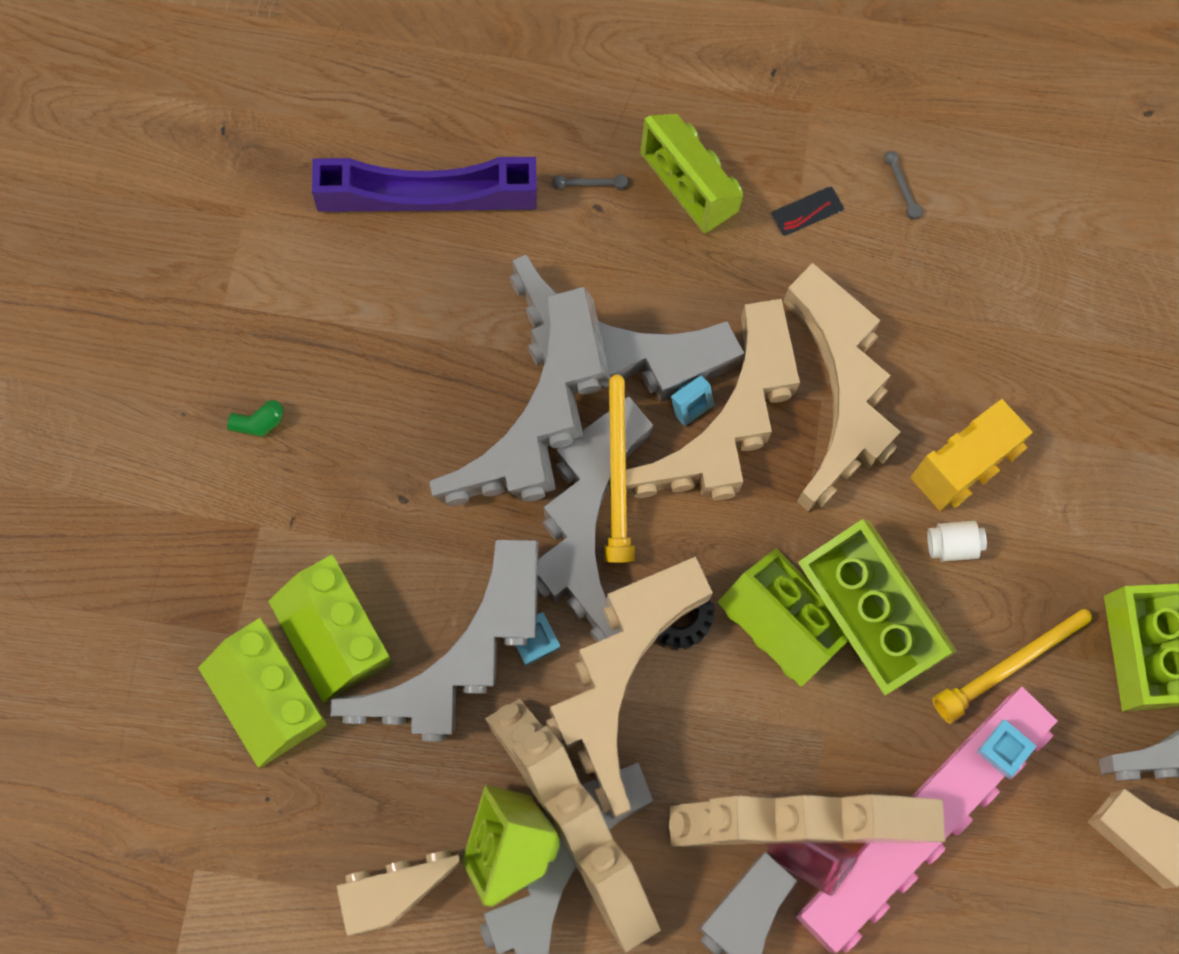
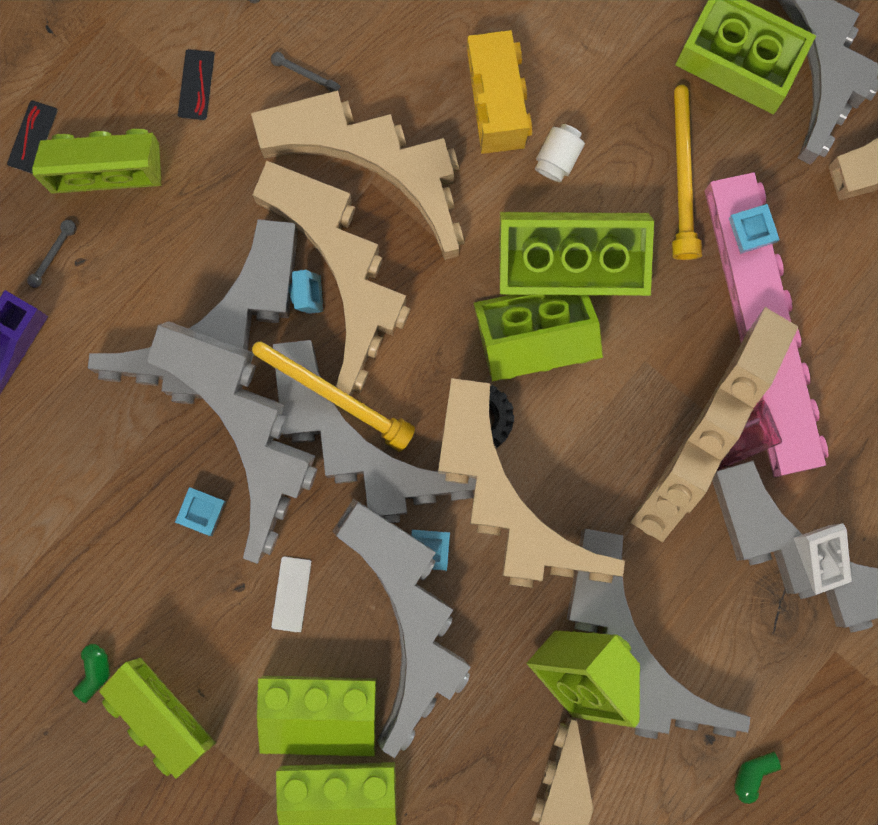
camera: 55 degrees left, 10 degrees up
tan arch [485,698,661,953] -> none
none -> black sticker [7,100,58,174]
none -> lime slope [99,658,216,779]
none -> medium azure plate [175,487,226,537]
none -> dark grey hinge [271,52,341,92]
none -> white sticker [271,556,311,632]

